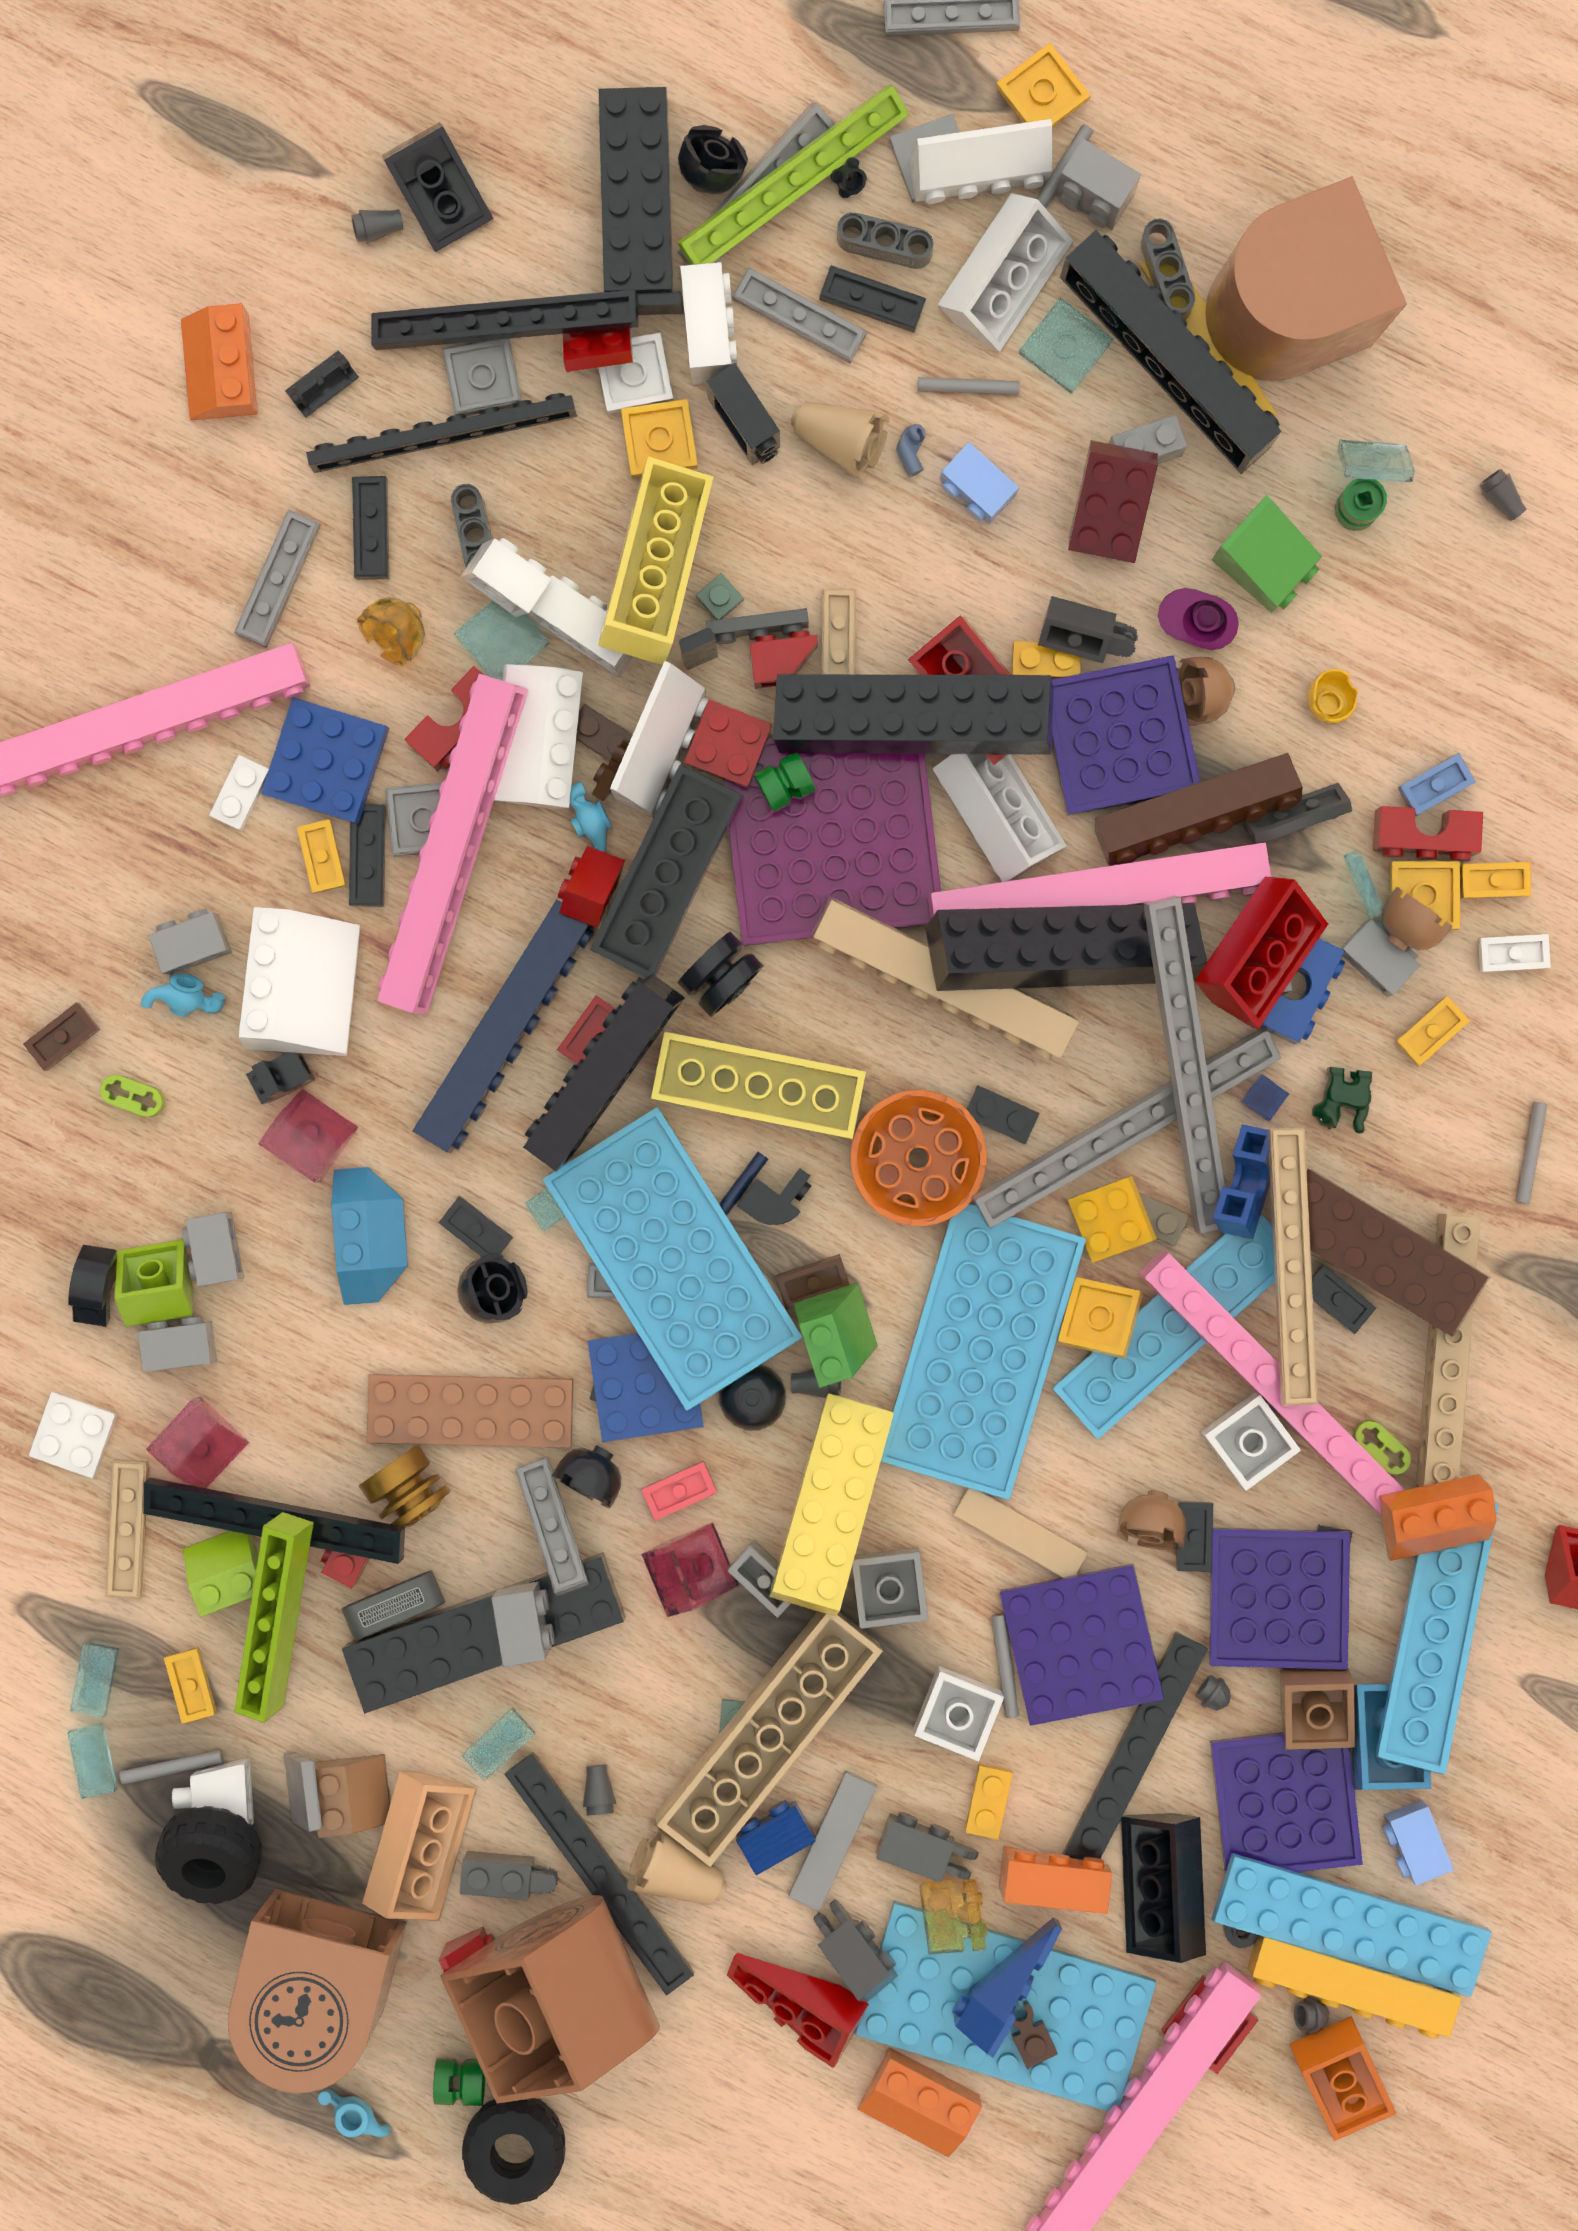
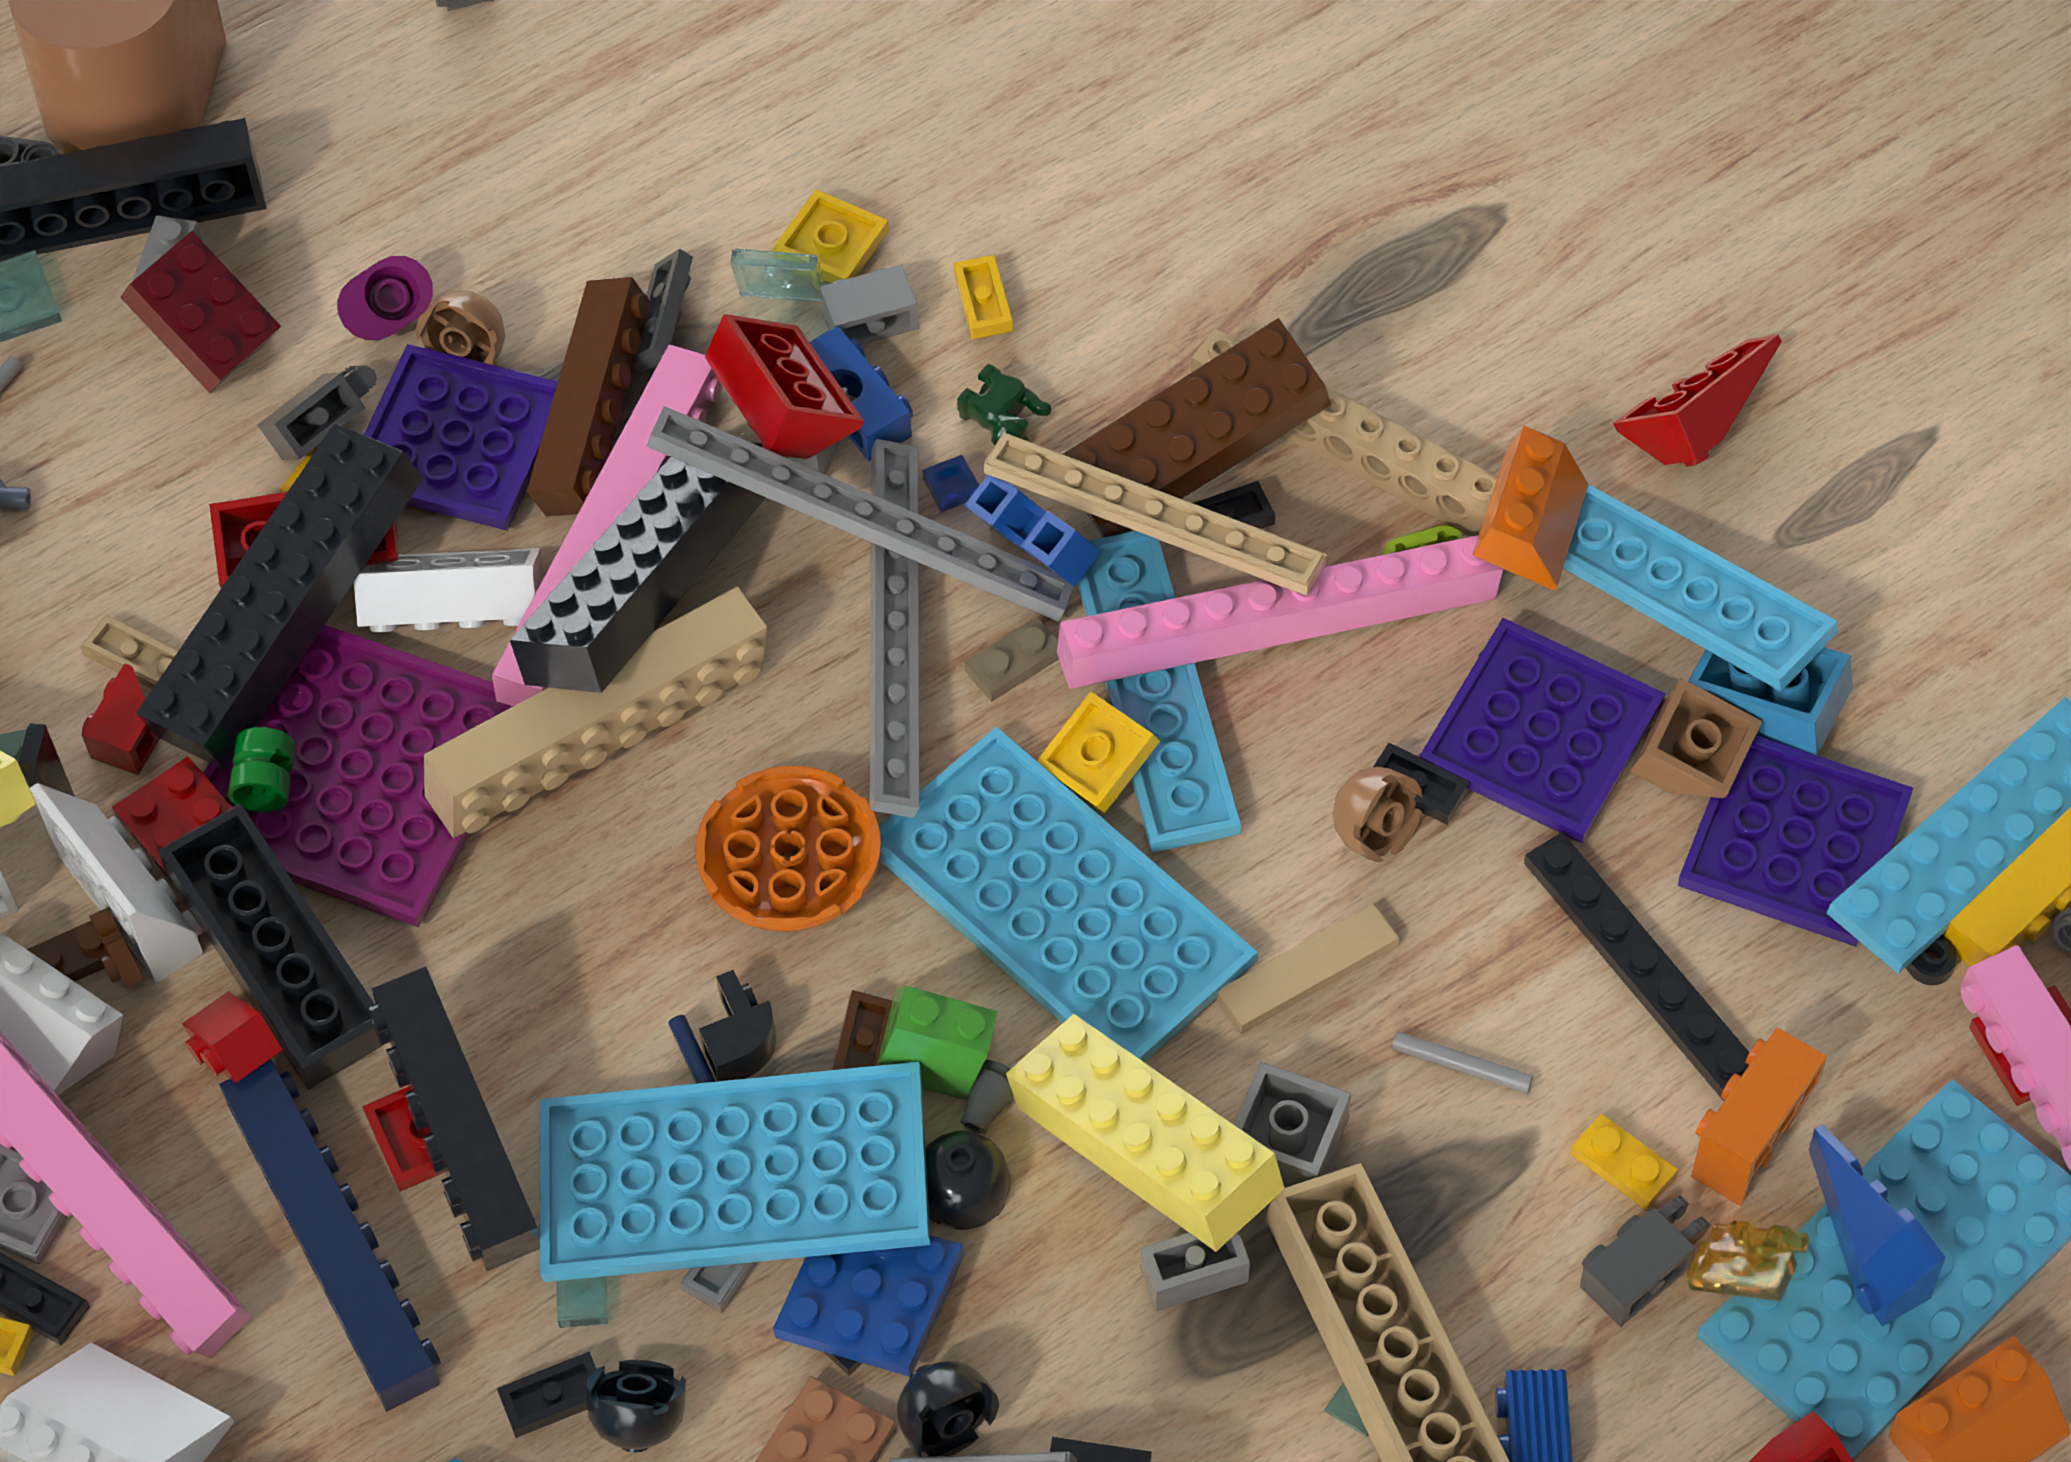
camera: 60 degrees left, 30 degrees down
medium azure piece [570,781,613,852] -> none
coral plate [641,1461,717,1521] -> none
clear pink slope [641,1523,739,1617] -> none
light yellow brick [651,1032,866,1140] -> none
black wheel [677,931,764,1017] -> none
dark grey plate [706,608,809,645] -> none
light grey tile [789,1771,877,1911] -> none
dark grey hinge [813,1899,899,2002] -> none
white brick [913,1665,1004,1761] -> none
light blue brick [940,442,1019,524] -> none
black plate [967,1085,1040,1144] -> none
dark purple plate [1000,1563,1164,1726] -> none
reddish brown plate [1011,2000,1058,2069] -> none
yellow plate [1068,1175,1157,1263] -> none
black slope [1121,1813,1206,1963] -> none
dark grey plate [1195,1675,1231,1711] -> none
white brick [1200,1392,1301,1491] -> none
bright green slope [1212,495,1322,613] -> none
yellow hair [1306,668,1359,724] -> none
green wheel [1335,477,1387,531] -> none
clear light blue tile [1338,439,1415,482] -> none
red arch [1373,806,1483,861] -> none
medium nougat cylinder [1382,887,1453,951] -> none
light blue brick [1383,1800,1454,1885] -> none
medium blue plate [1398,753,1476,816] -> none
yellow plate [1460,862,1532,899] -> none
white plate [1478,934,1551,973] -> none
light grey bar [1516,1102,1547,1204] -> none

